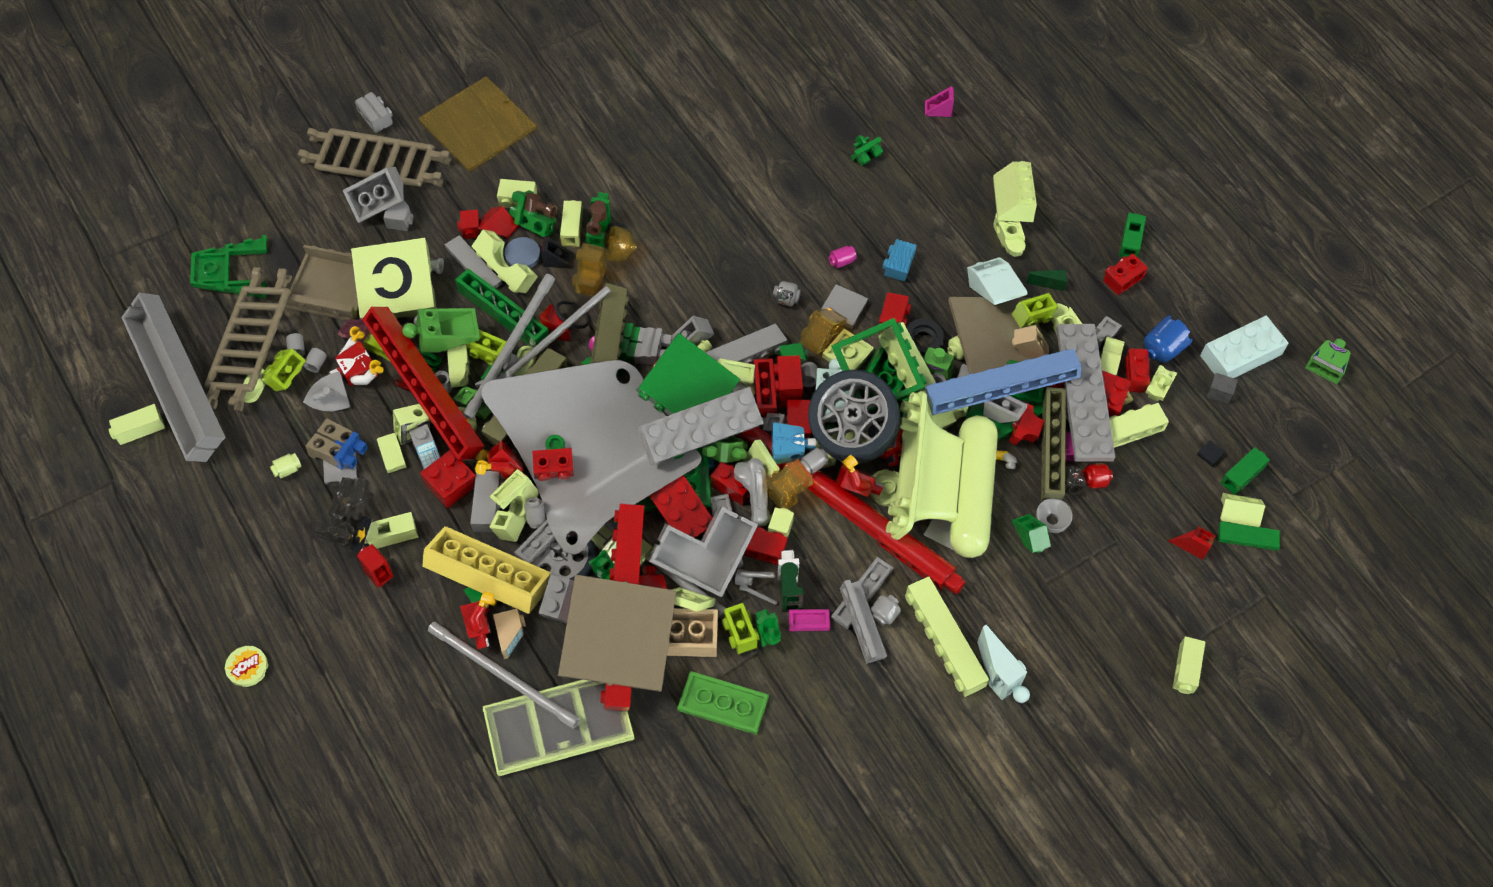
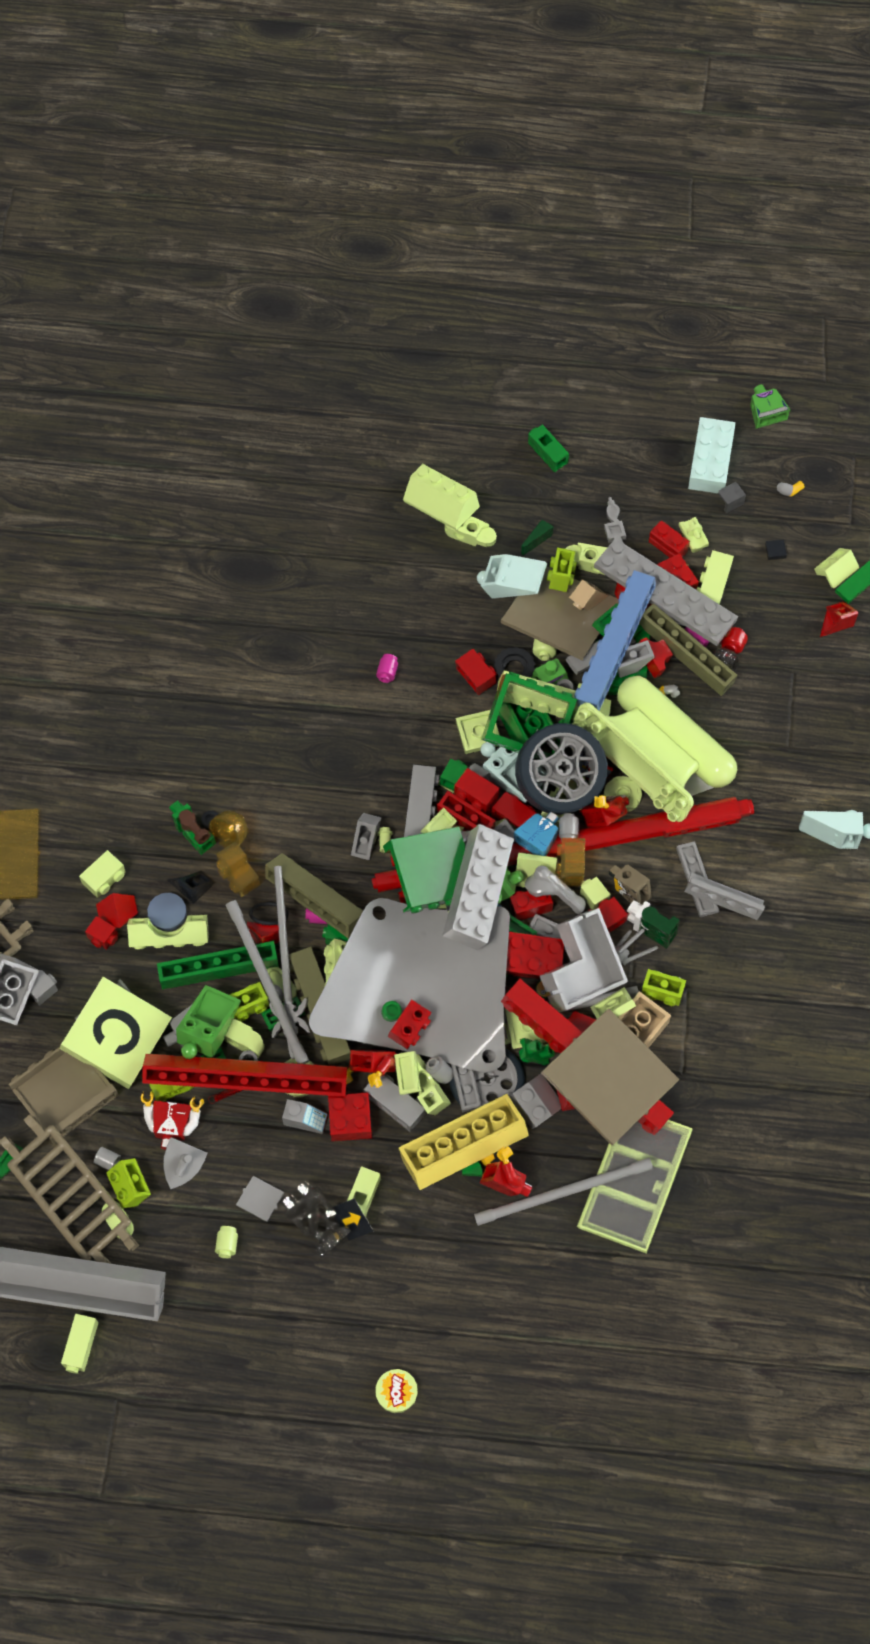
camera: 50 degrees left, 5 degrees up
light grey beam [303,348,327,373] -> none
dark tan hips [306,418,368,470] -> none
clear pink tile [337,320,371,338] -> none
red brick [357,544,394,587] -> none
yellowish green tile [377,433,406,473] -> none
yellowish green torso [393,404,432,445] -> none
light grey tile [445,235,502,289] -> none
bright green slope [453,386,492,419] -> none
tan slope [493,609,526,659] -> none
green hips [509,190,557,237] -> none
yellowish green brick [560,200,583,247] -> none
light grey hips [620,323,672,366] -> none
bright green tile [677,671,769,735] -> none
green hips [756,609,781,647] -> none
light grey head [773,281,801,307] -> none
dark pink tile [789,609,830,631] -> none
clear yellow brick [799,308,848,354] -> none
light grey tile [819,285,868,329] -> none
green hips [850,135,884,166] -> none
light grey head [871,595,901,626] -> none
dark azure brick [882,239,917,282] -> none
yellowish green brick [905,577,989,697] -> none
dark pink slope [925,86,954,117] -> none
green slope [1012,514,1051,553] -> none
light grey piece [1036,498,1073,533] -> none
yellowish green piece [1100,337,1125,375] -> none
red brick [1103,254,1148,296] -> none
blue cylinder [1144,315,1193,362] -> none
green brick [1220,447,1270,495] -> none
none -> light grey piece [606,497,620,522]
none -> dark tan torso [609,865,652,905]
none -> arm [777,481,805,497]

